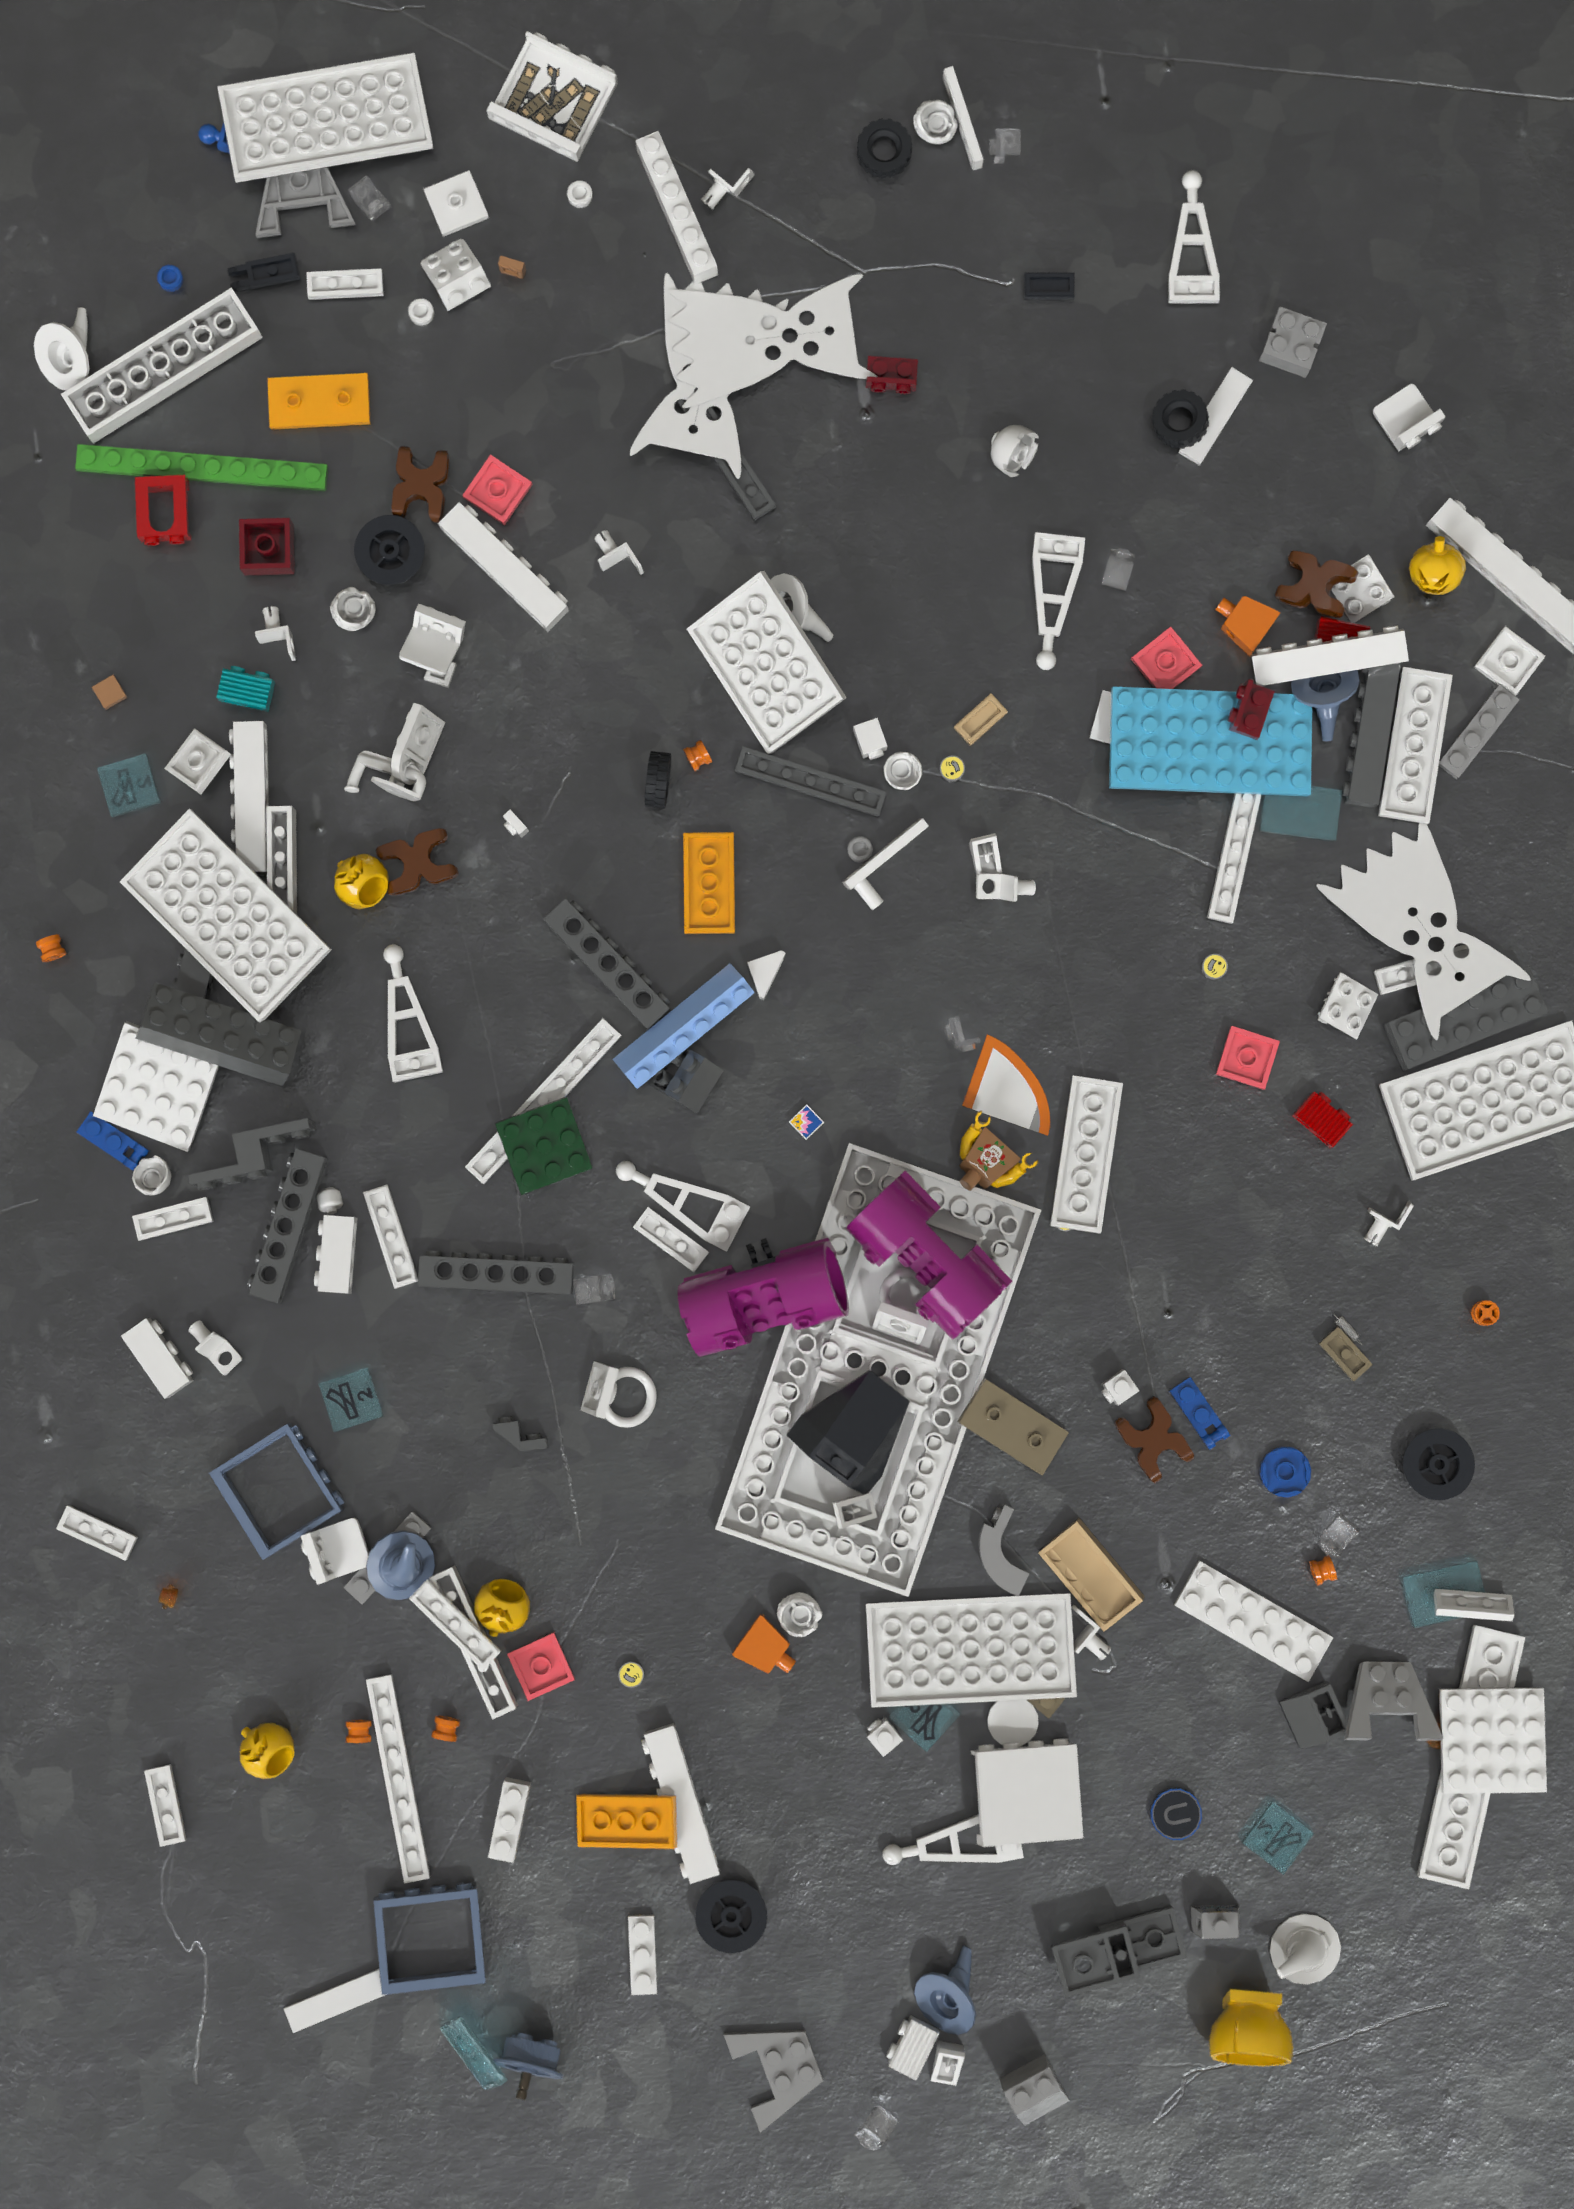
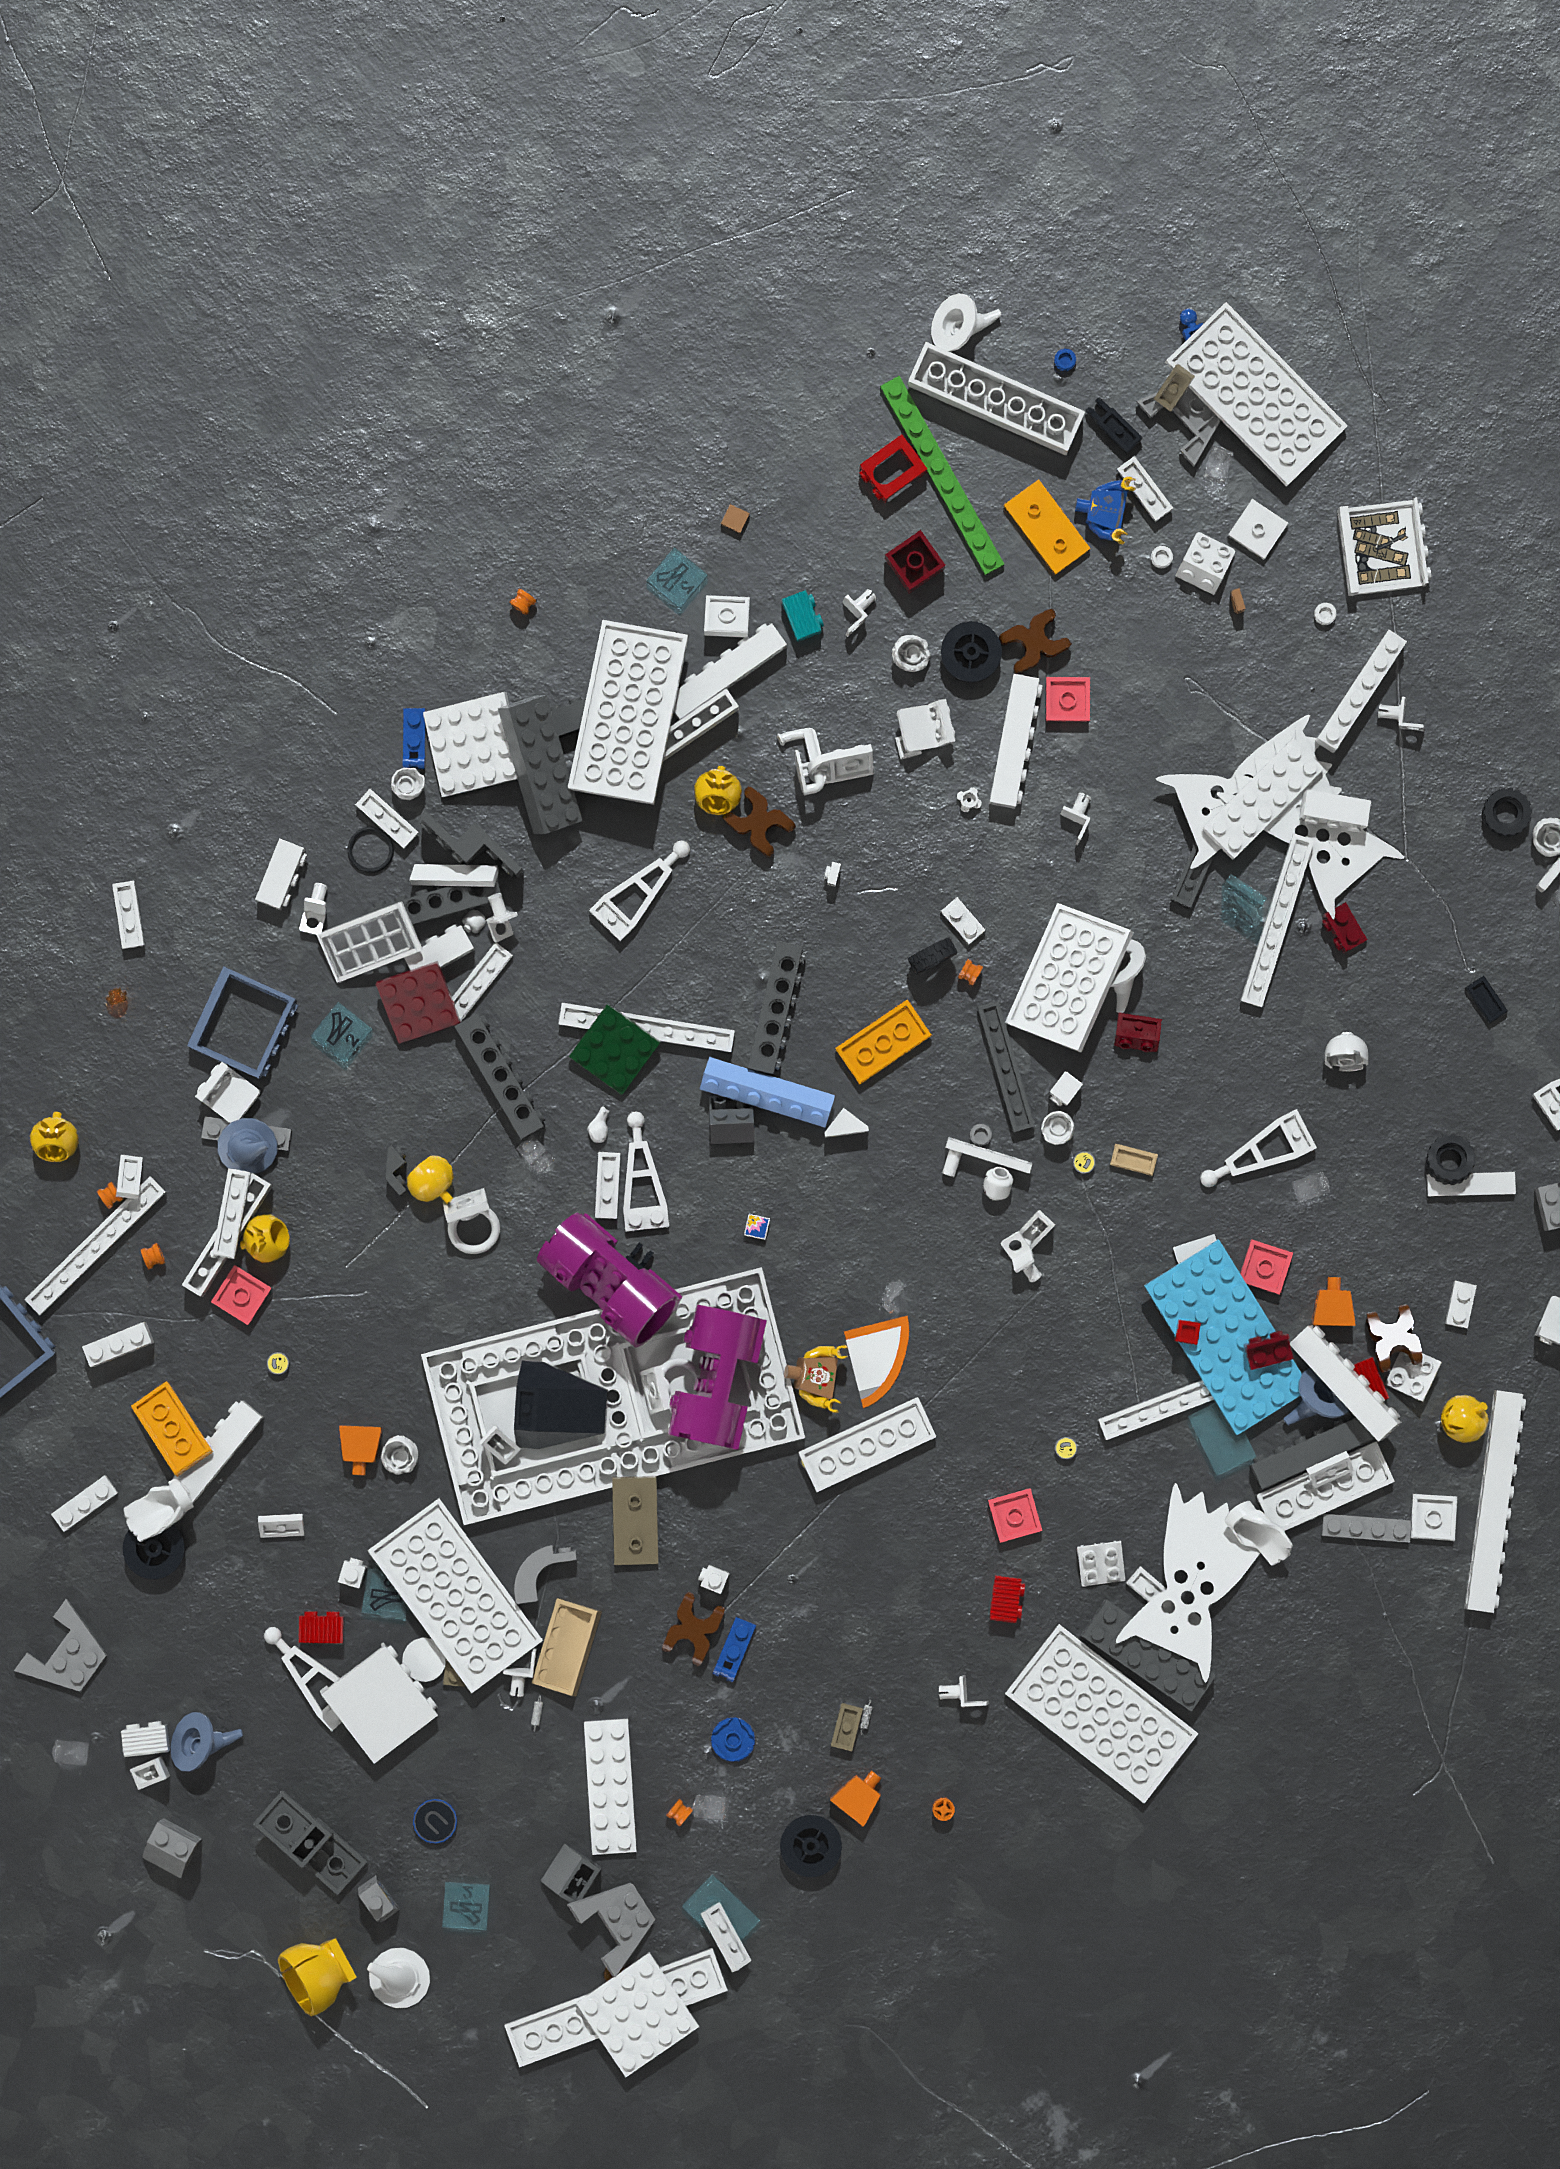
camera: 55 degrees right, 0 degrees up
none -> white plate [116,1155,143,1199]
none -> white hair [123,1479,194,1542]
none -> white plate [258,1514,305,1538]
none -> red brick [299,1611,345,1643]
none -> clear piece [317,901,423,982]
none -> black tyre [348,827,394,873]
none -> dark red plate [376,961,461,1044]
none -> yellow piece [407,1156,454,1204]
none -> white tile [410,864,499,887]
none -> white bracket [486,893,518,942]
none -> white piece [531,1695,543,1732]
none -> white animal [588,1107,609,1143]
none -> orange torso [830,1770,882,1826]
none -> white plate [941,897,985,945]
none -> white plate [957,788,982,812]
none -> white head [982,1167,1013,1200]
none -> blue torso [1075,477,1136,545]
none -> dark red bracket [1114,1013,1162,1052]
none -> dark tan plate [1154,364,1195,412]
none -> red tile [1175,1319,1201,1345]
none -> white plate [1202,738,1324,860]
none -> clear light blue tile [1222,874,1267,909]
none -> white hair [1225,1501,1293,1566]
none -> white plate [1240,834,1314,1007]
none -> white brick [1299,789,1371,832]
none -> white plate [1306,1451,1354,1489]
none -> white plate [1445,1281,1477,1328]

